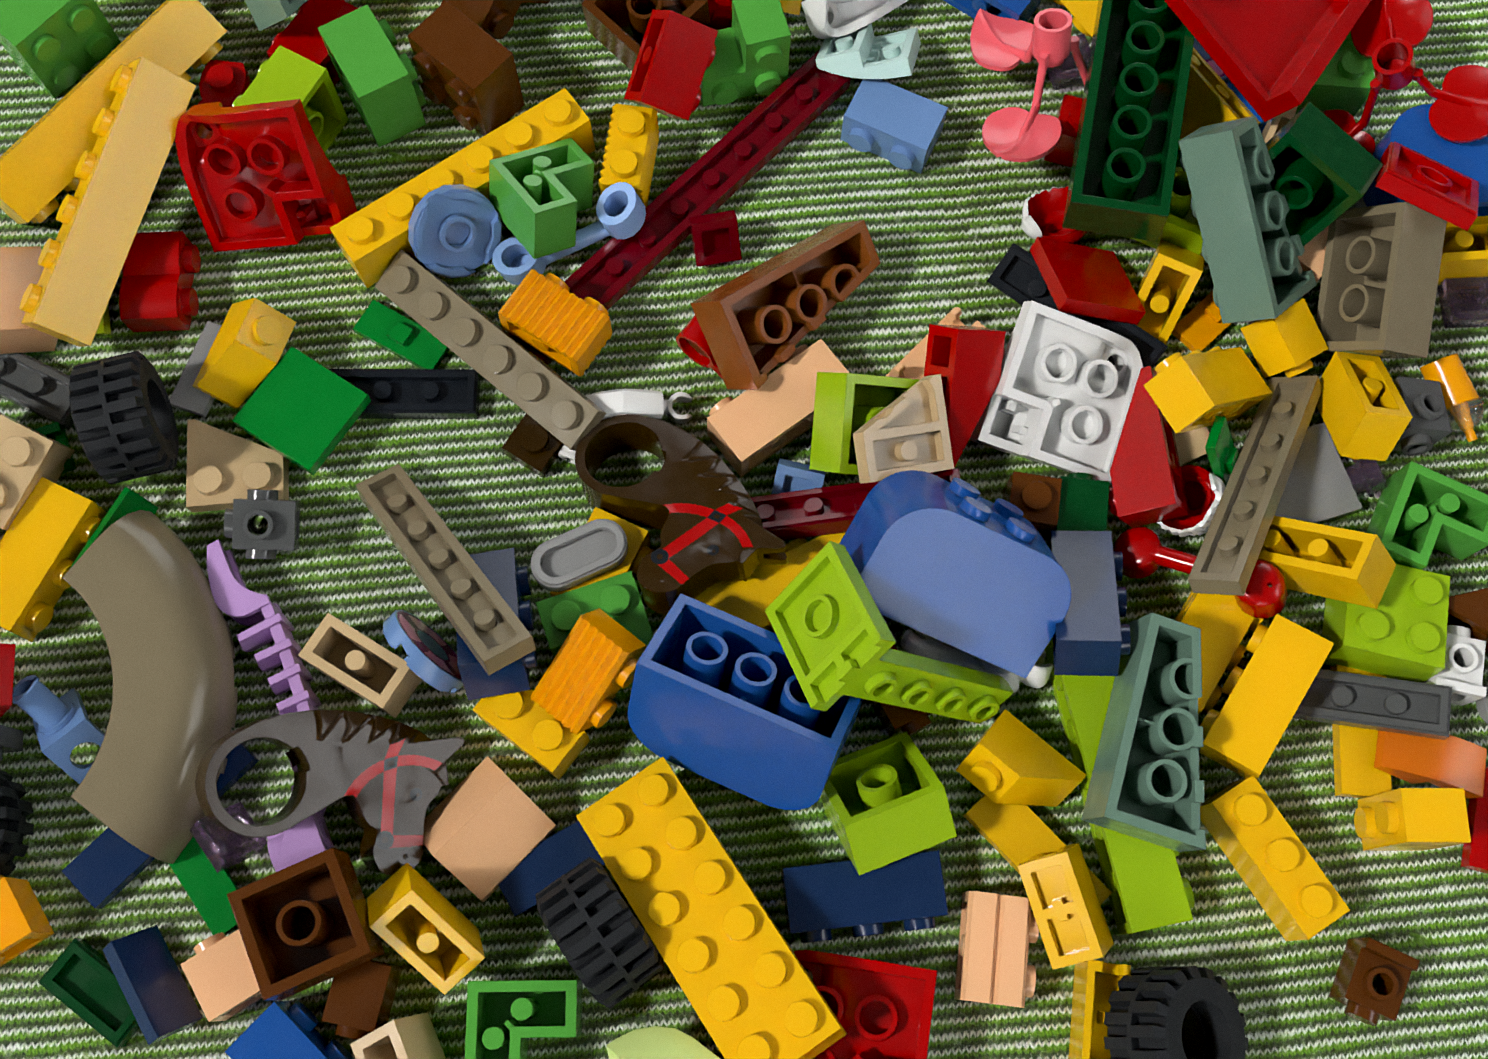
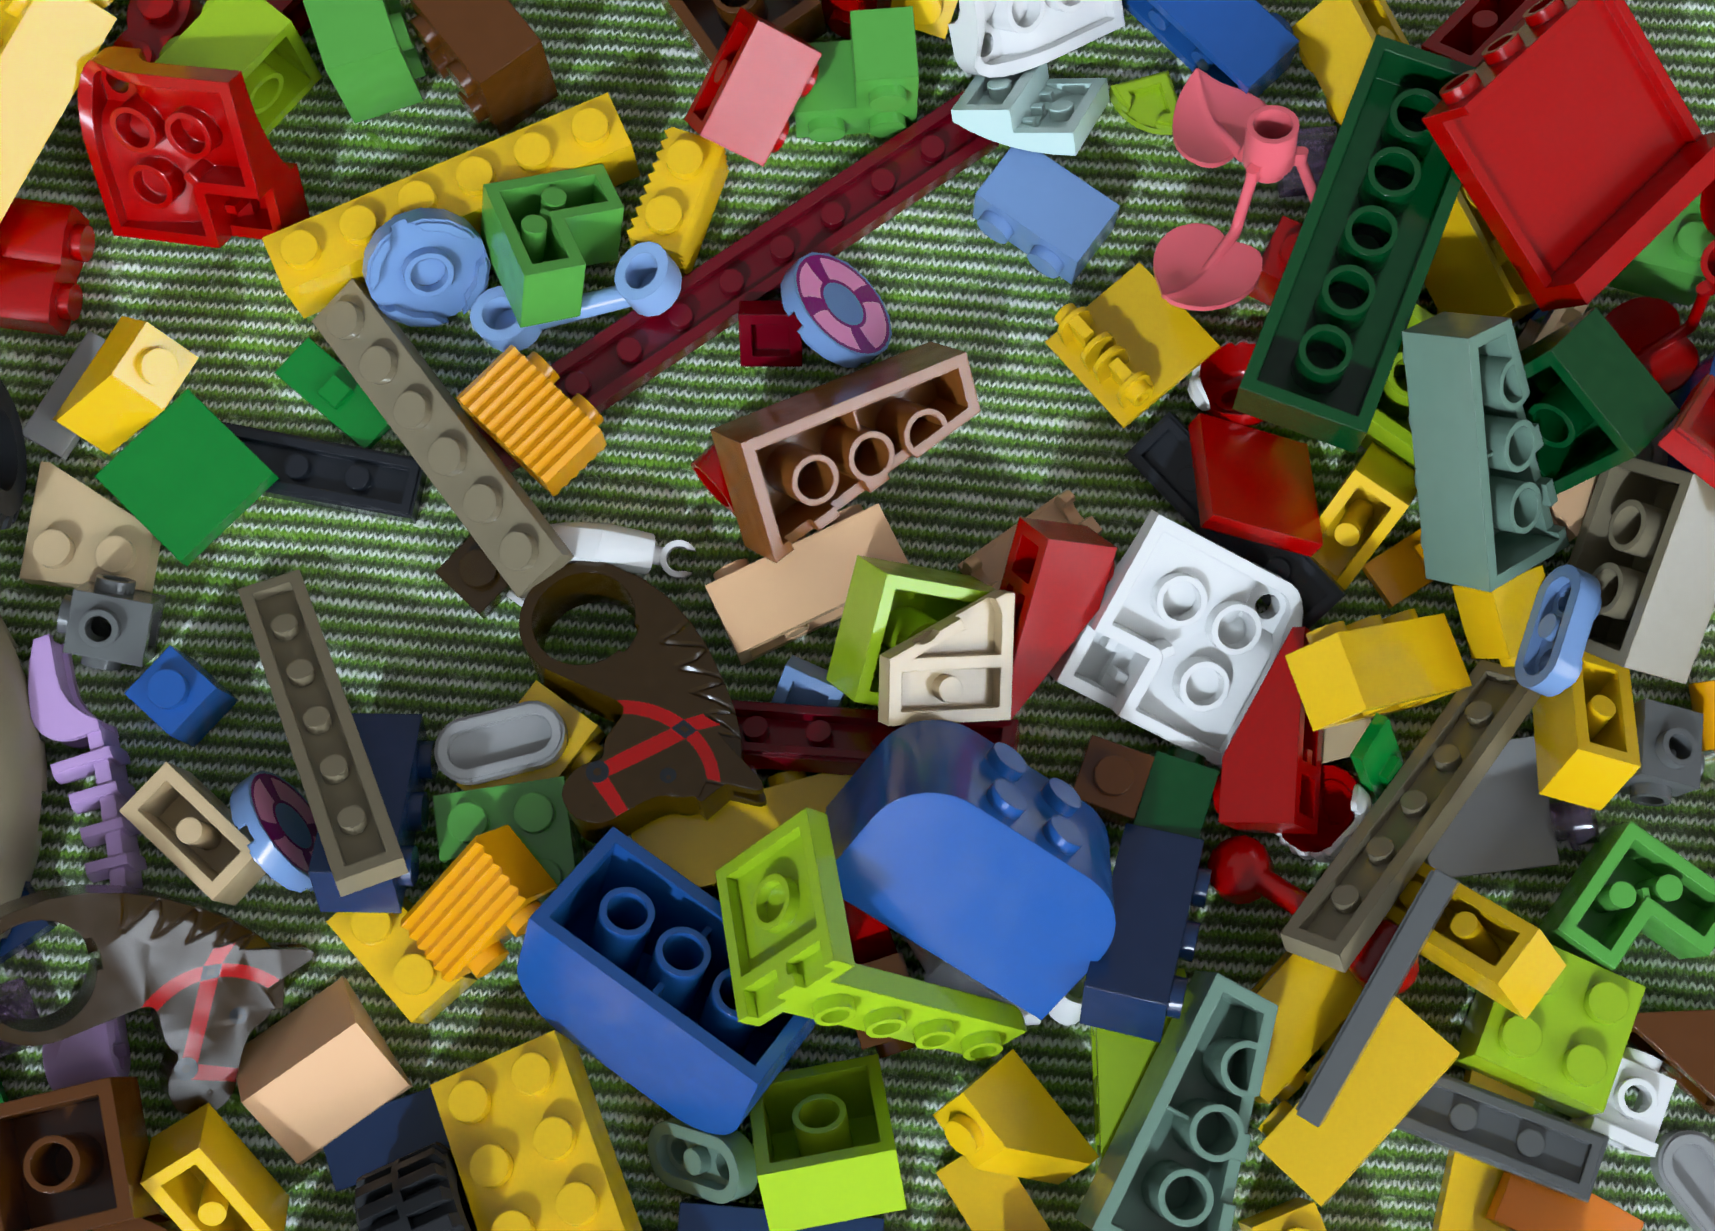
camera: 15 degrees right, 5 degrees up
none -> blue brick [124,645,239,747]
none -> sand green plate [648,1117,758,1204]
none -> tile [780,252,892,368]
none -> yellow hinge [1045,262,1220,428]
none -> lime tile [1109,70,1178,135]
none -> dark grey tile [1295,869,1460,1127]
none -> medium blue plate [1515,564,1602,697]

